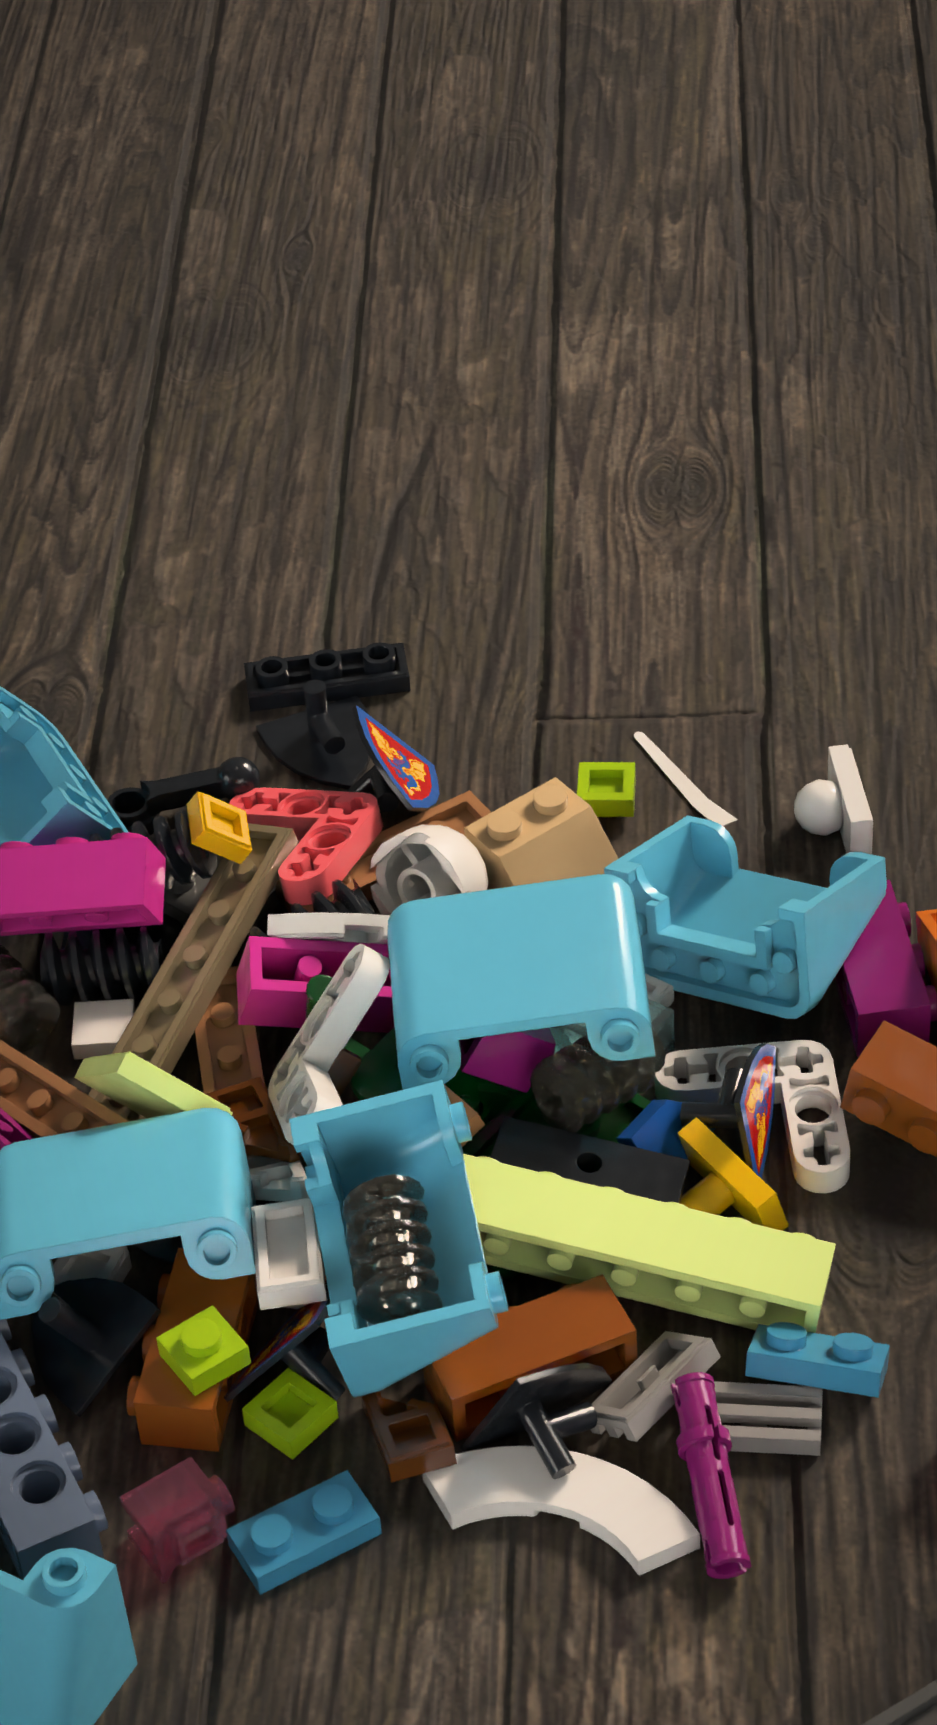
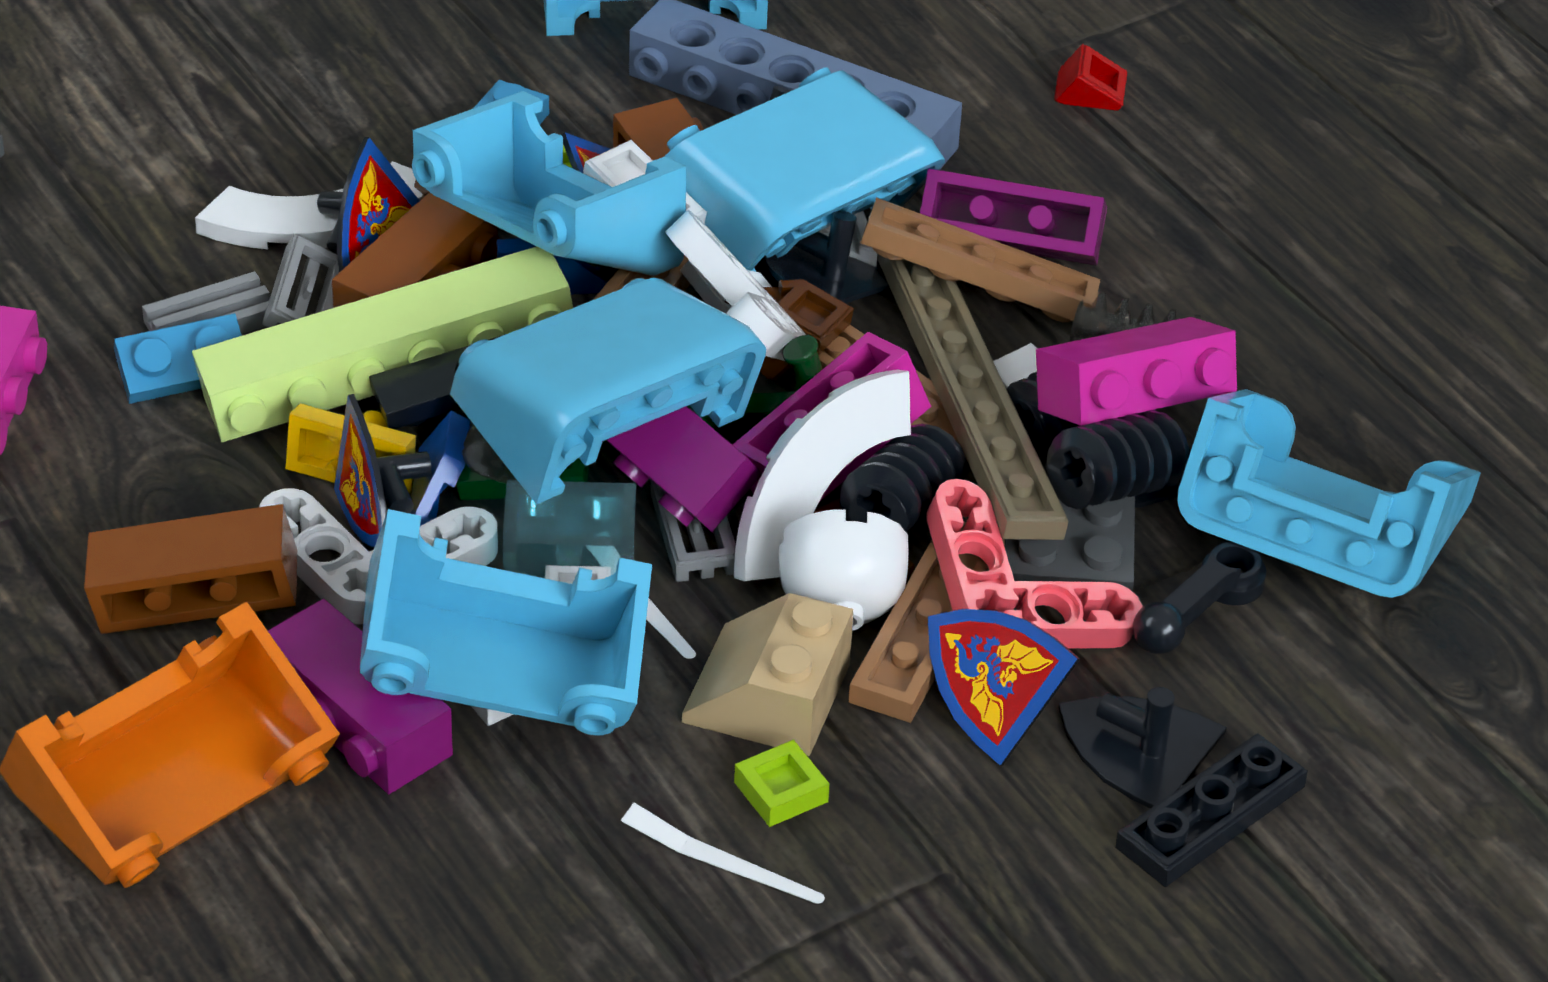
camera: 140 degrees right, 0 degrees up
yellowish green tile [74,1052,233,1118] -> none
clear pink window [120,1457,235,1584] -> none
lime plate [156,1305,251,1396] -> none
yellow tile [186,791,252,864] -> none
clear smoke piece [342,1174,443,1325] -> none
magenta pin [671,1372,751,1579] -> none
white tile [794,744,873,854] -> none

